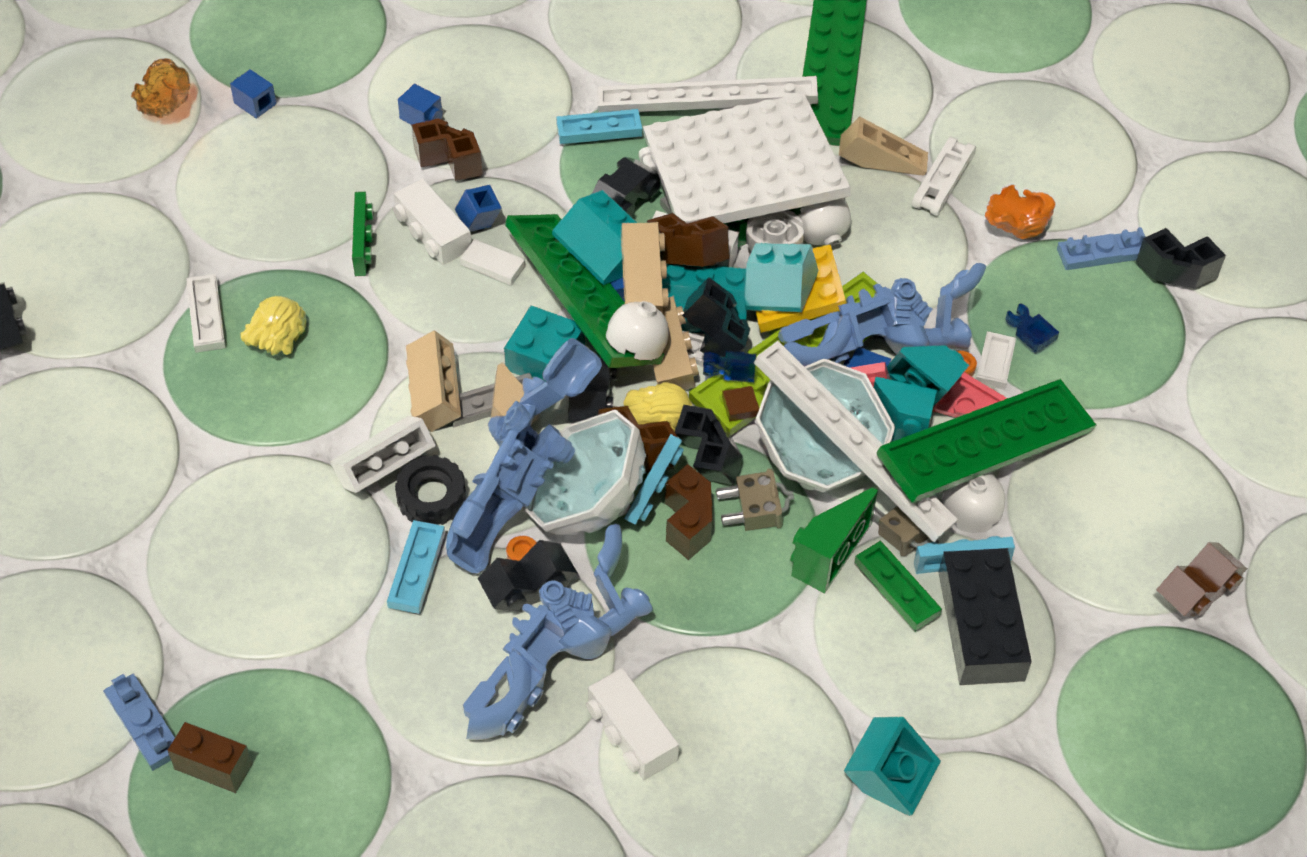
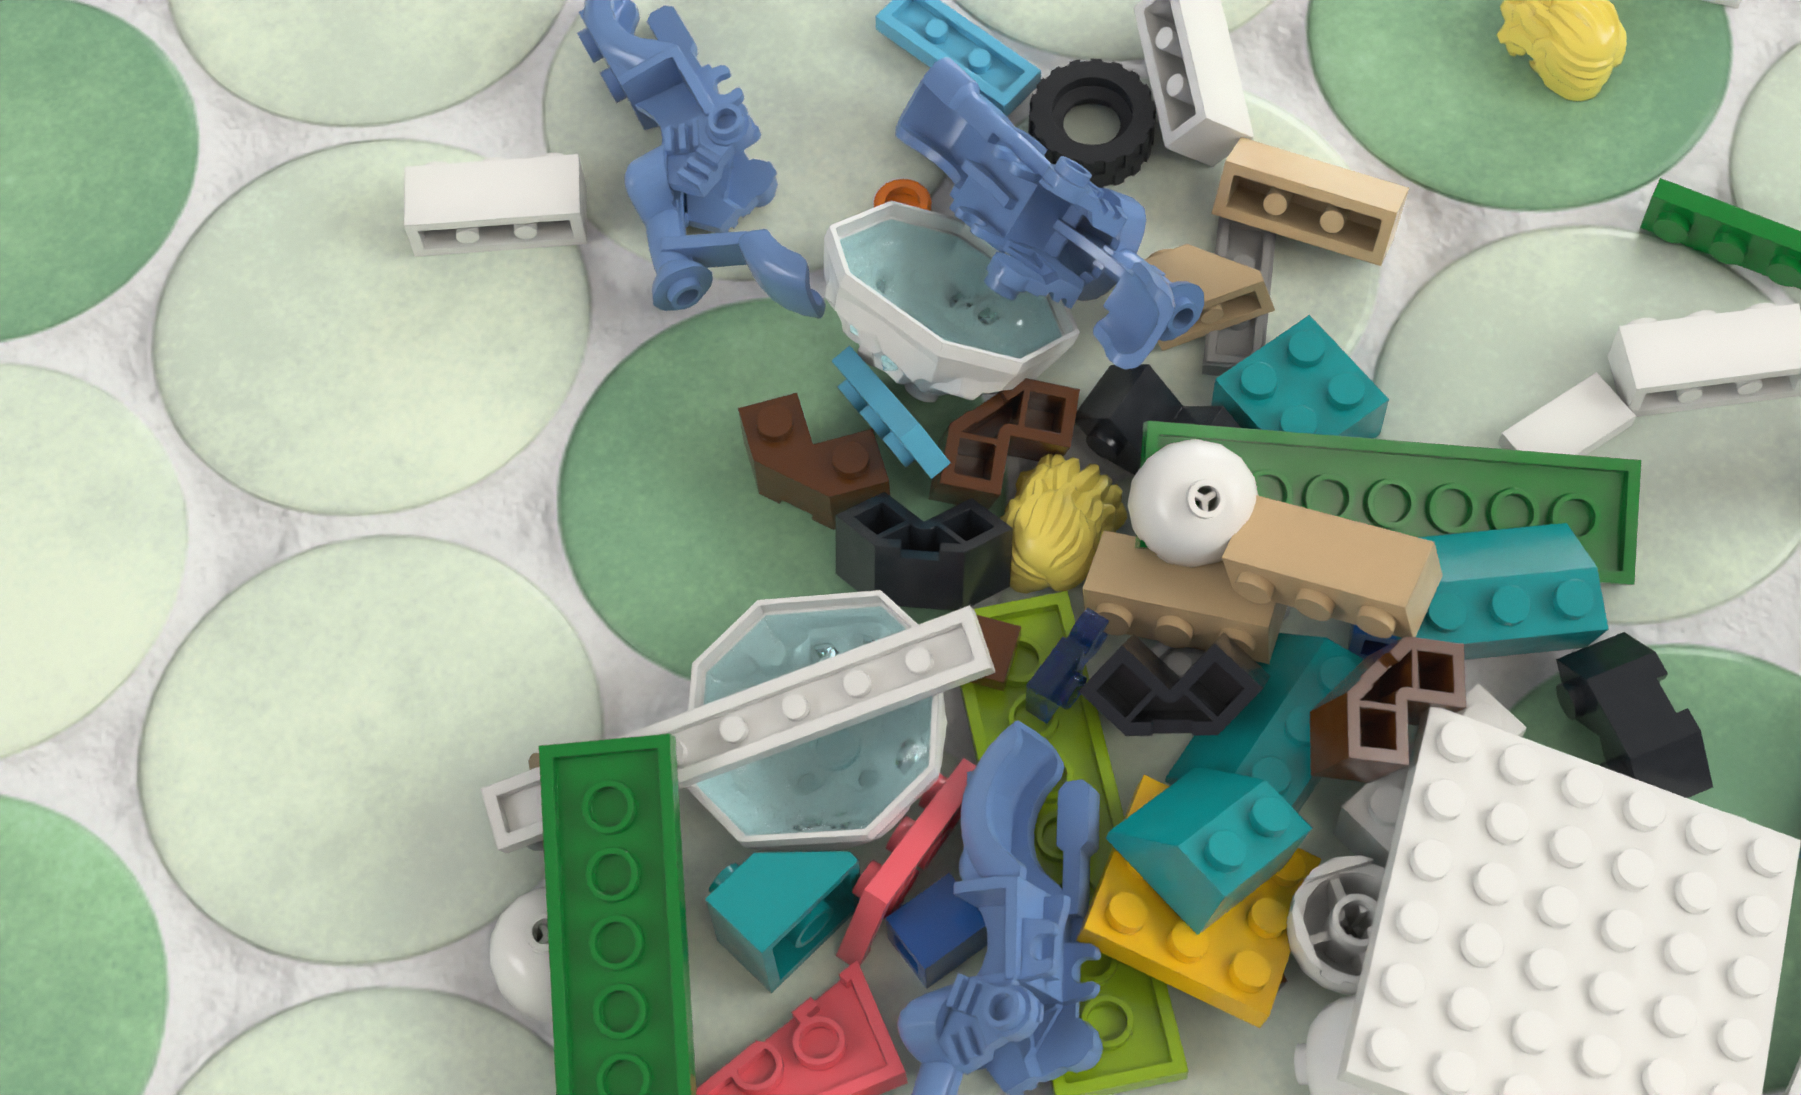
camera: 125 degrees right, 10 degrees up
blue brick [455,185,502,232] -> none
black brick [477,540,578,612] -> none
dark tan piece [716,469,794,531] -> none
green slope [790,487,878,594] -> none
teal slope [844,717,941,816] -> none
green plate [854,540,942,632] -> none
teal slope [887,345,969,407] -> none
medium azure plate [914,536,1015,574] -> none
black brick [938,548,1032,685] -> none

